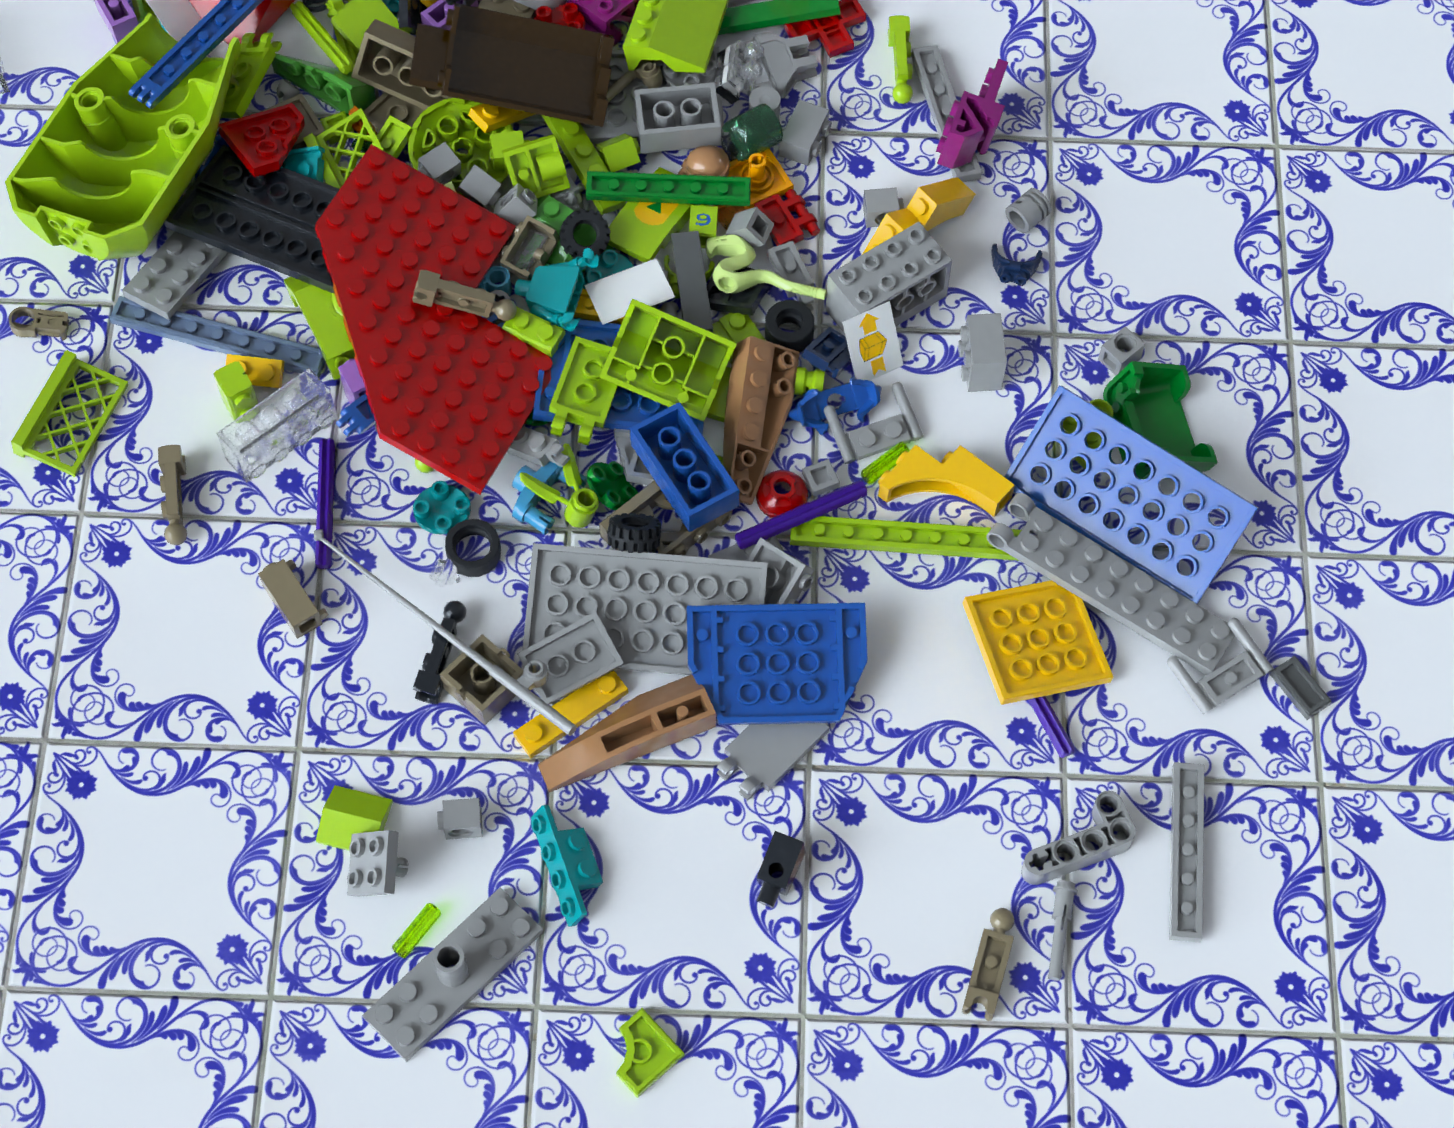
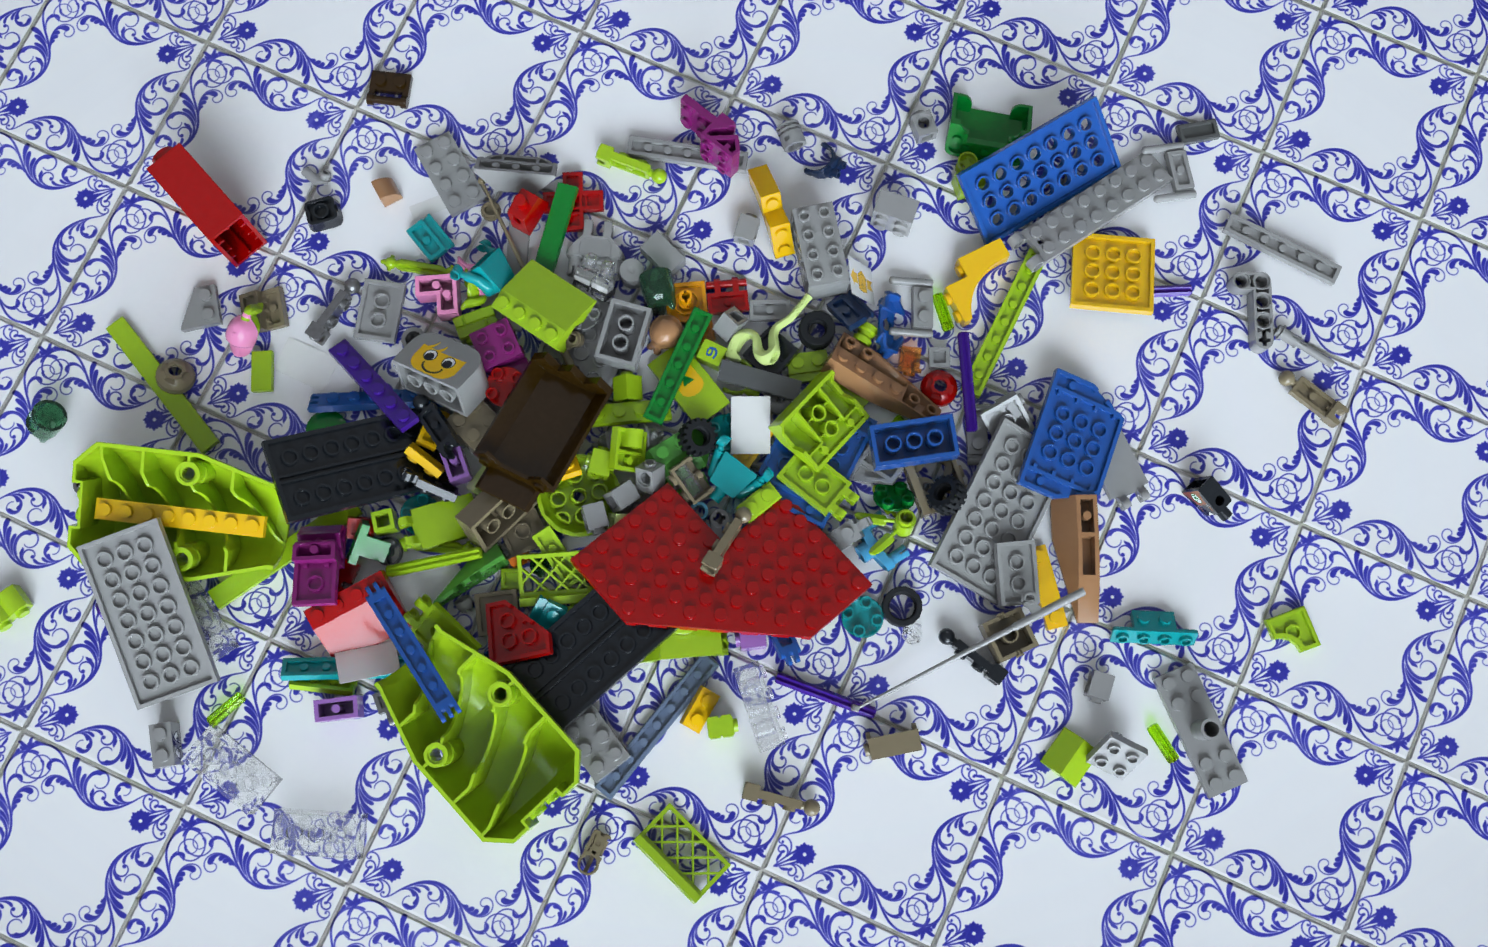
camera: 70 degrees left, 15 degrees up
none -> clear orange bracket [897,346,922,377]

